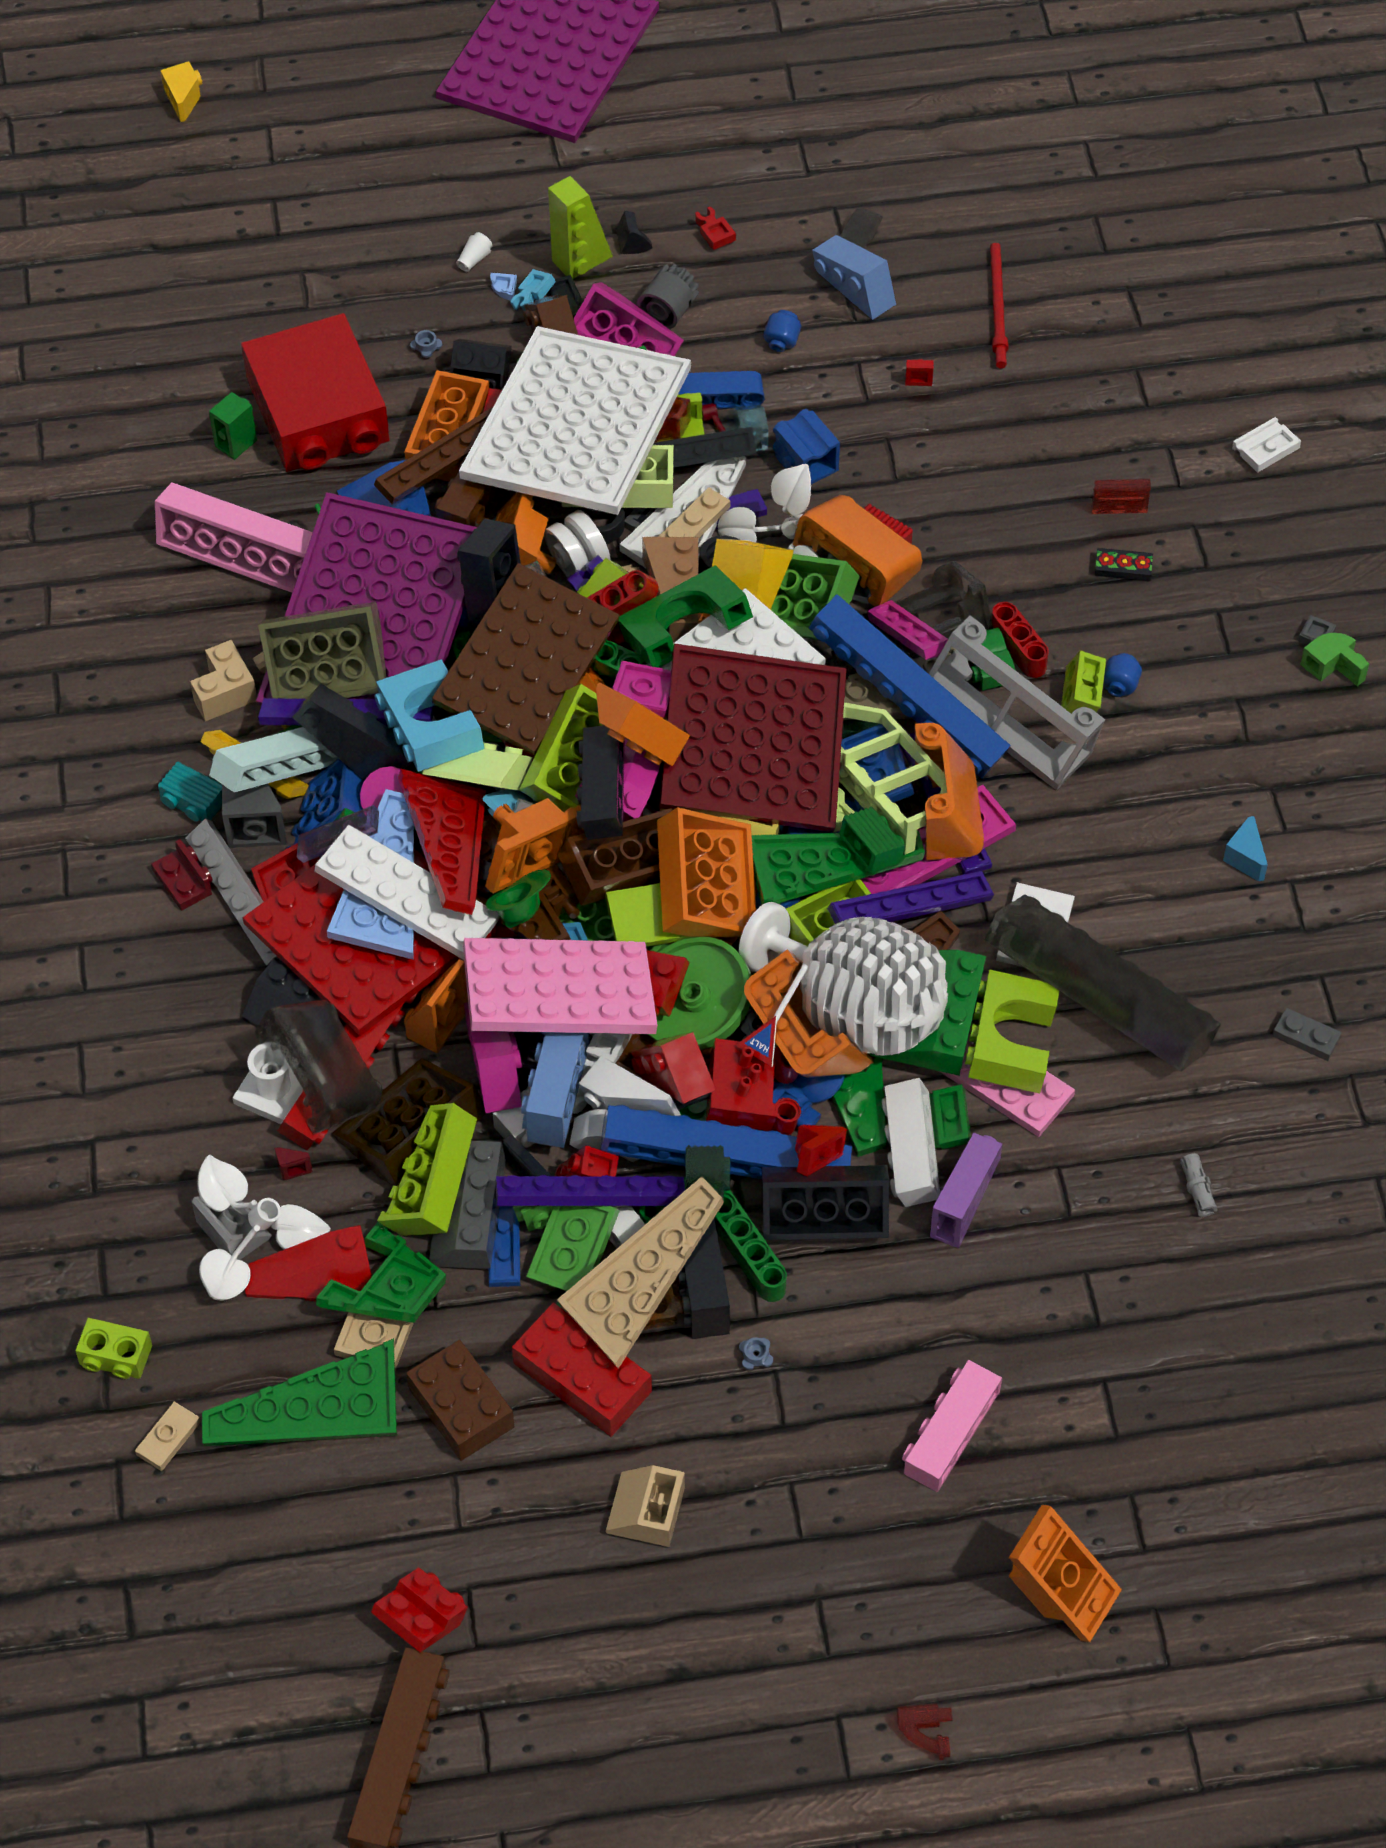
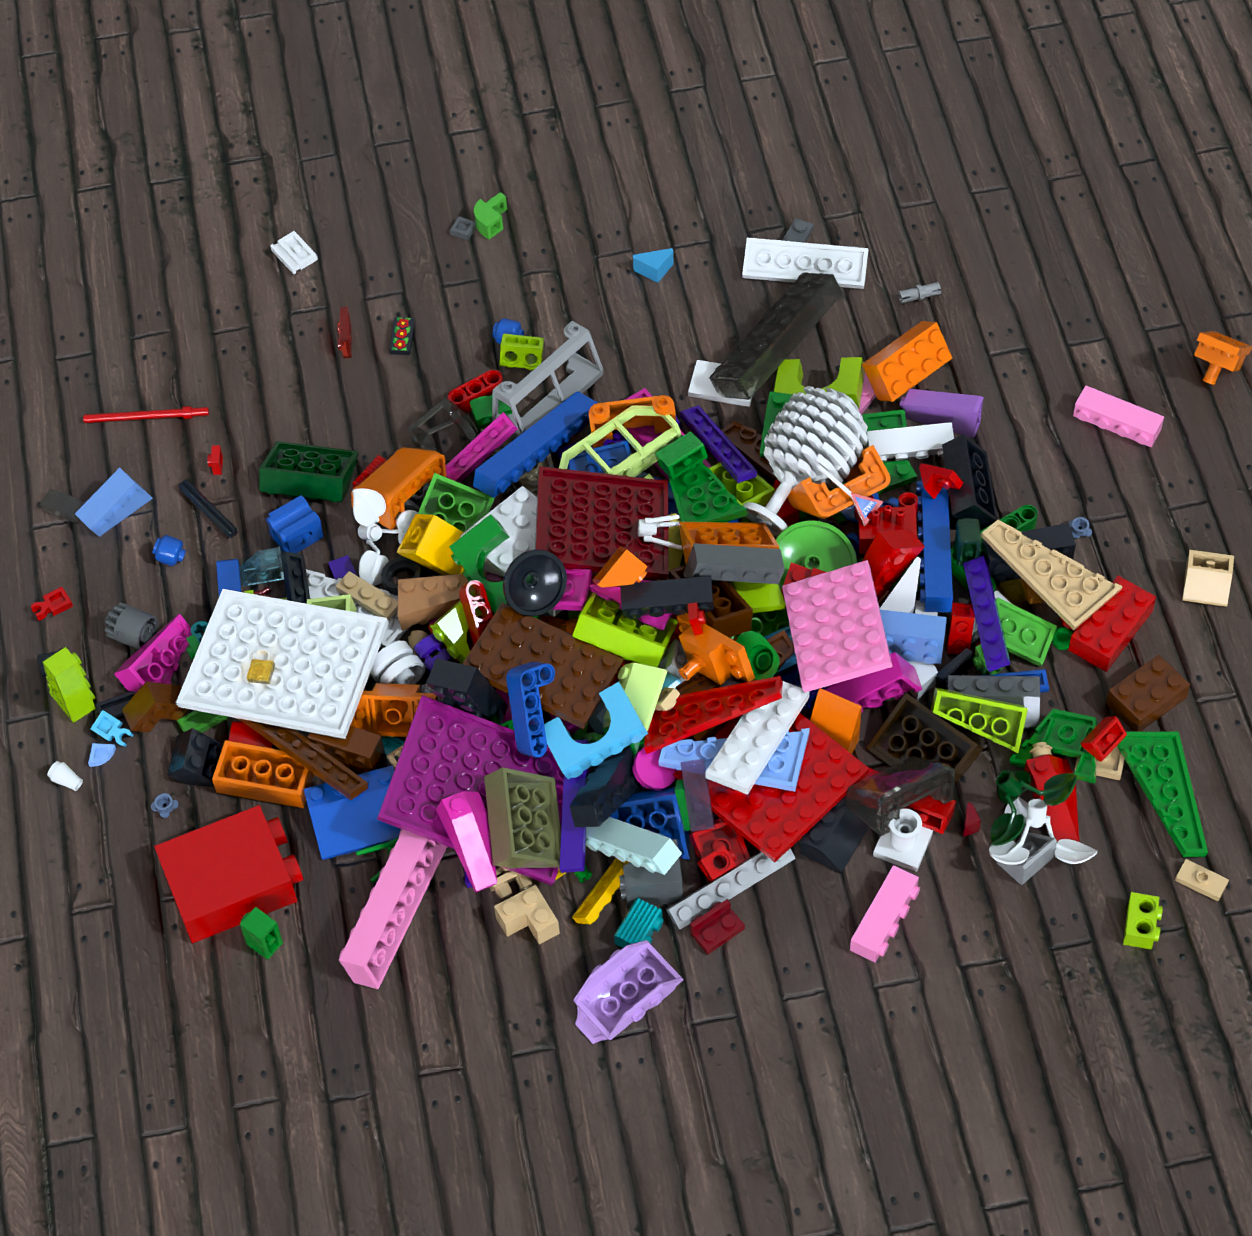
camera: 90 degrees left, 0 degrees up
none -> black axle [179,480,238,538]
none -> clear yellow tile [246,659,275,684]
none -> dark green slope [259,441,358,502]
none -> dark pink wedge [436,791,497,893]
none -> black dish [503,549,567,616]
none -> blue beam [506,662,555,757]
none -> lavender slope [574,940,683,1044]
none -> white plant [638,515,684,550]
none -> tan plate [655,687,680,711]
none -> dark grey slope [683,543,785,584]
none -> red plate [688,602,706,636]
none -> red brick [697,846,737,882]
none -> white plate [742,238,868,289]
none -> bright pink brick [850,865,920,963]
none -> orange brick [862,321,952,402]
none -> dark green plant [990,770,1077,846]
none -> tan plate [1030,742,1052,758]
none -> red slope [1080,716,1127,762]

